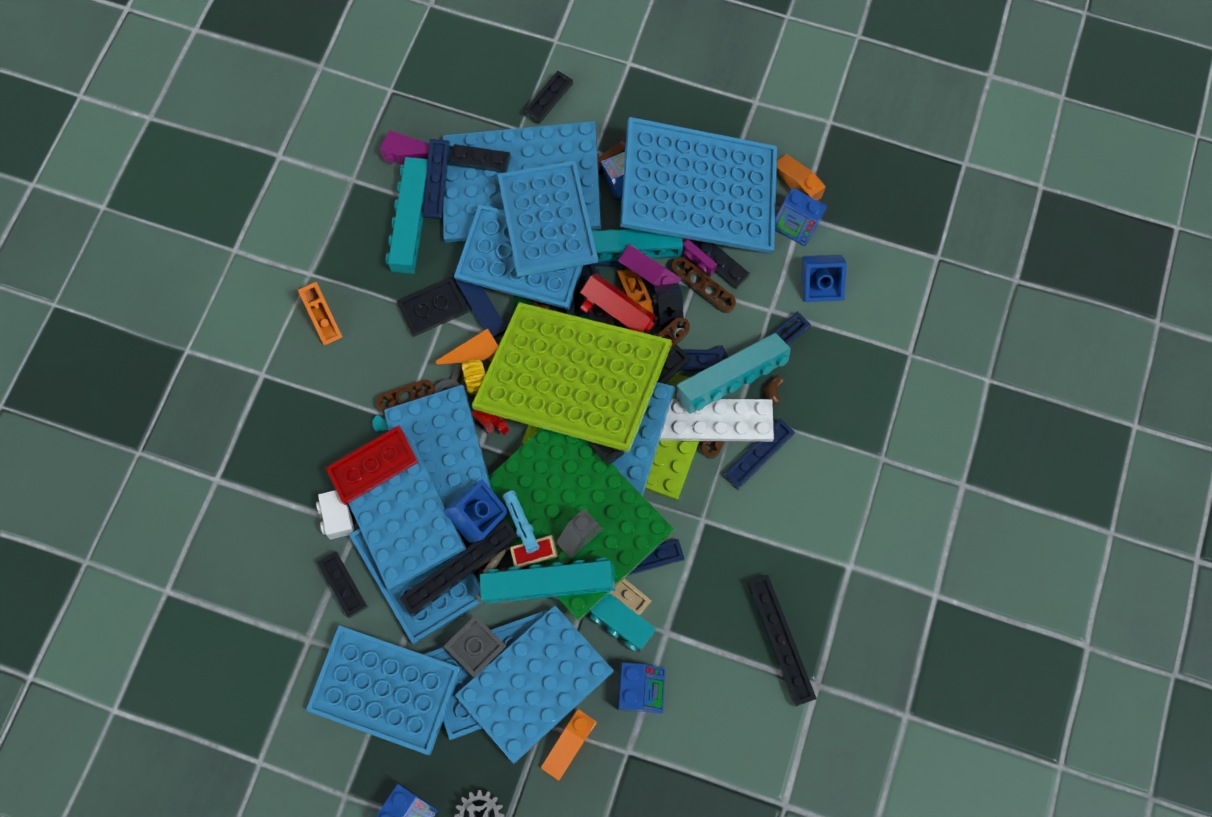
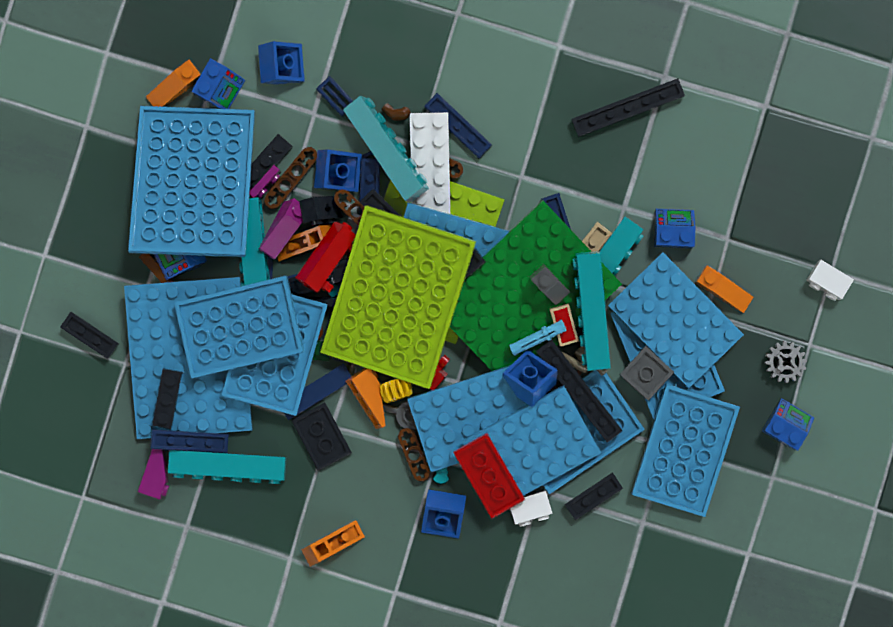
camera: 90 degrees left, 15 degrees up
none -> blue slope [314,149,362,192]
none -> blue slope [421,490,466,538]

